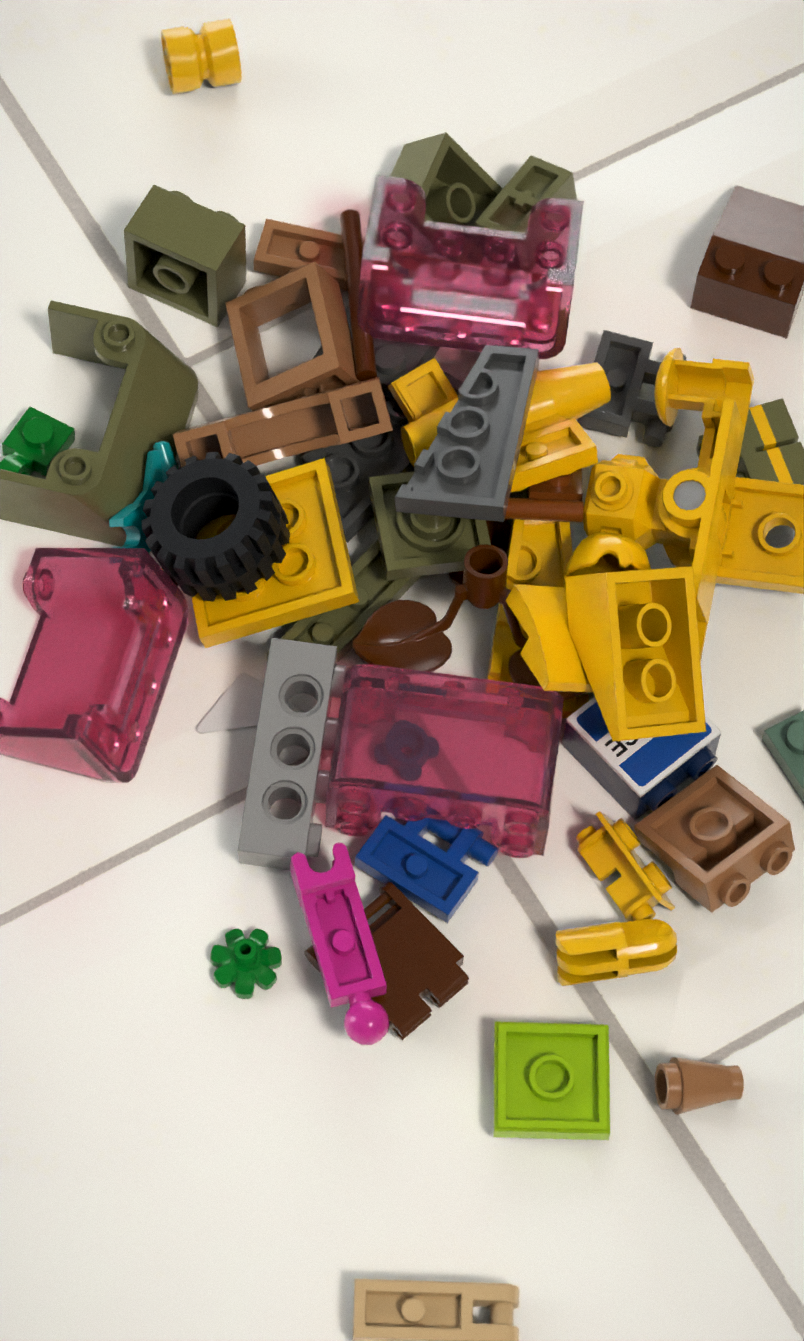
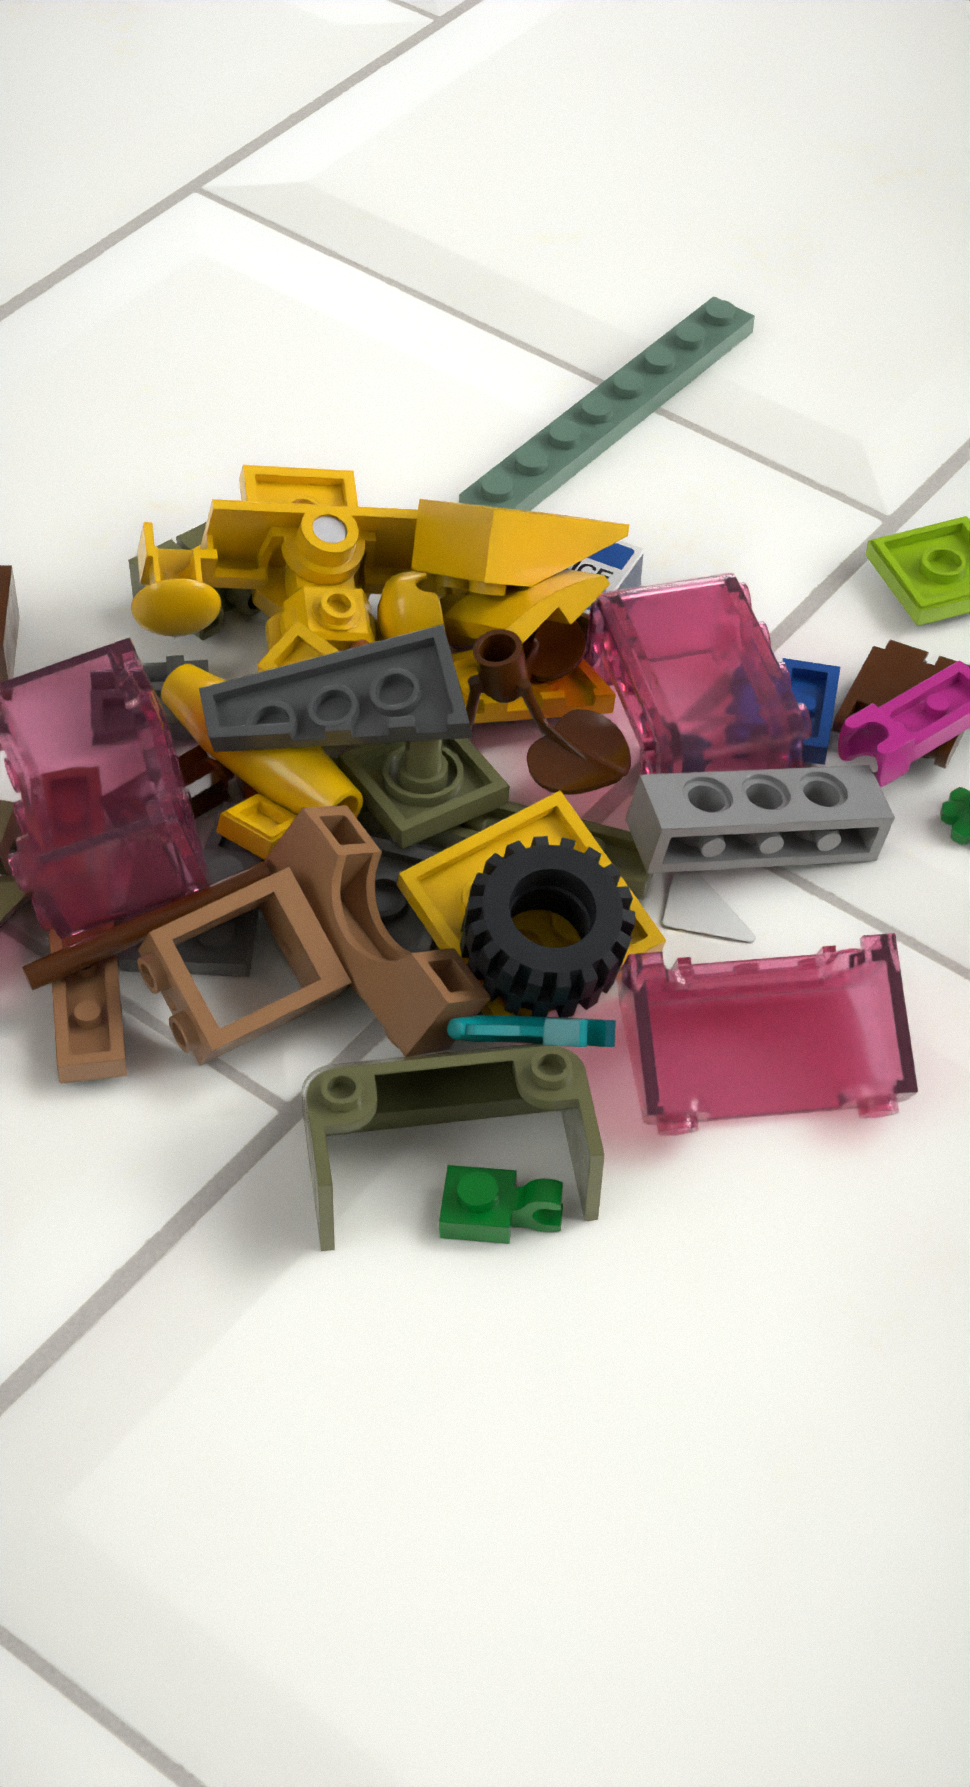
camera: 110 degrees left, 15 degrees down
olive brick [124,184,246,327] -> none
yellow arm [556,919,677,986] -> none
yellow hinge [576,811,676,921] -> none
medium nougat plate [634,765,795,913] -> none
medium nougat cone [655,1057,744,1115] -> none

